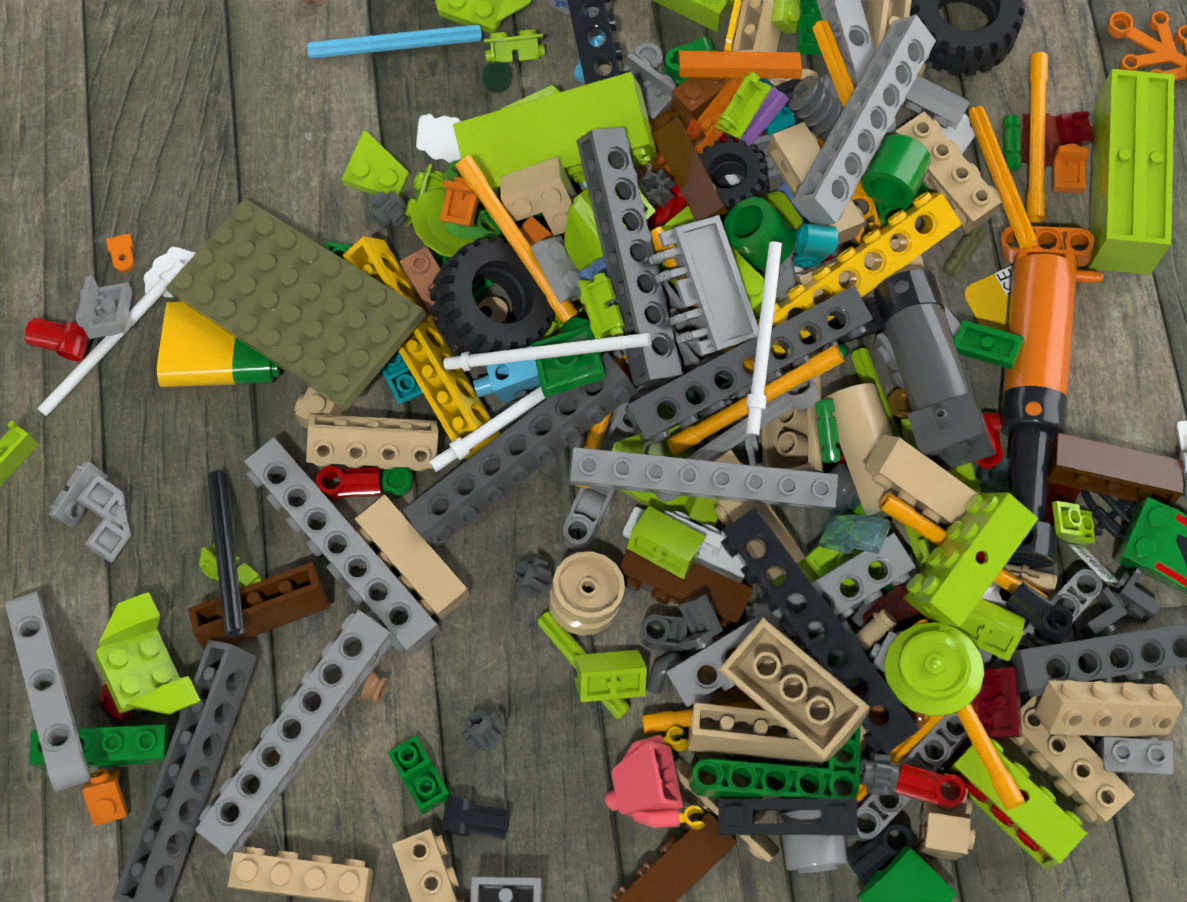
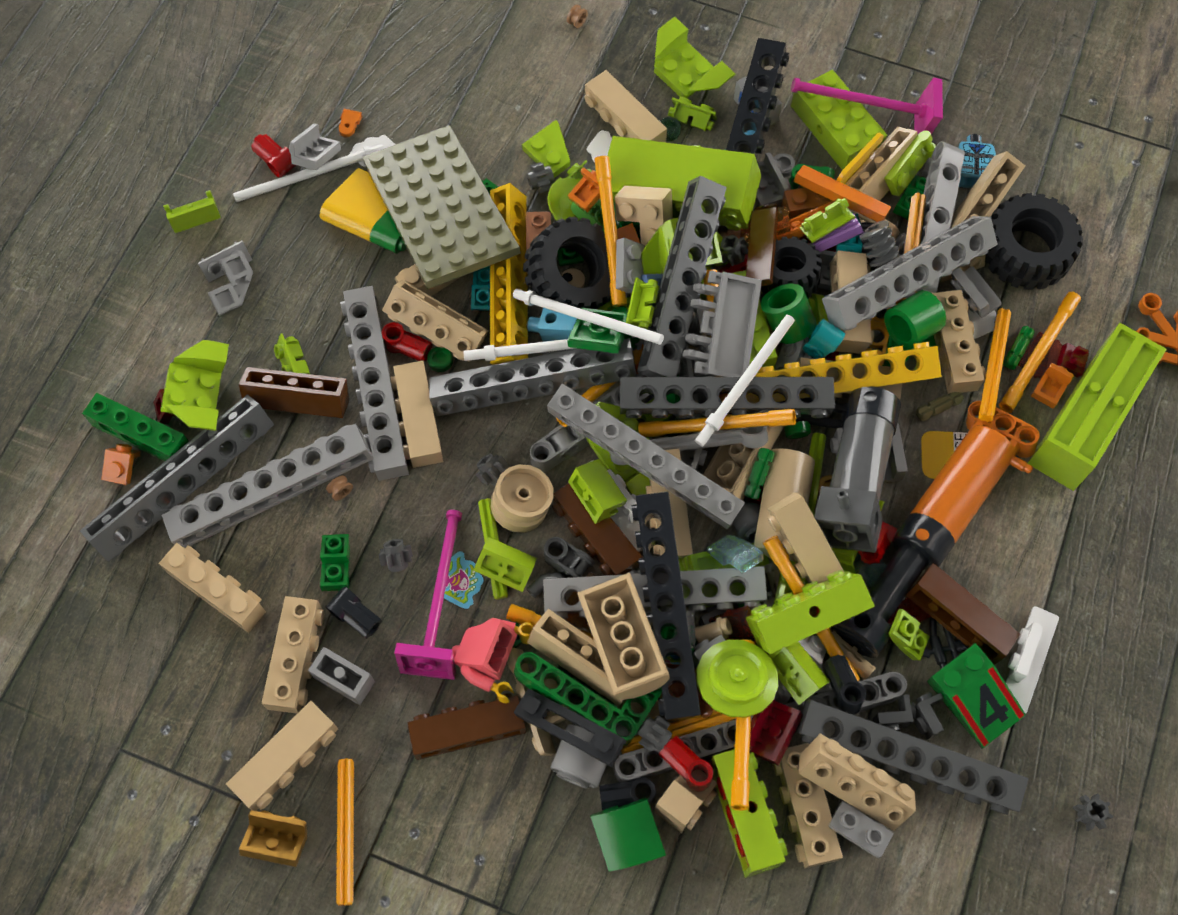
camera: 25 degrees right, 5 degrees down
light grey beam [5,591,90,793] -> none
black axle [207,470,244,638] -> none
medium azure axle [307,25,482,59] -> none
dark grey bracket [678,594,723,650] -> none
green plate [954,320,1025,370] -> none
clear sticker [1068,544,1119,583] -> none
none -> dark pink tile [394,510,462,680]
none -> sticker [444,551,484,609]
none -> tan brick [584,70,667,142]

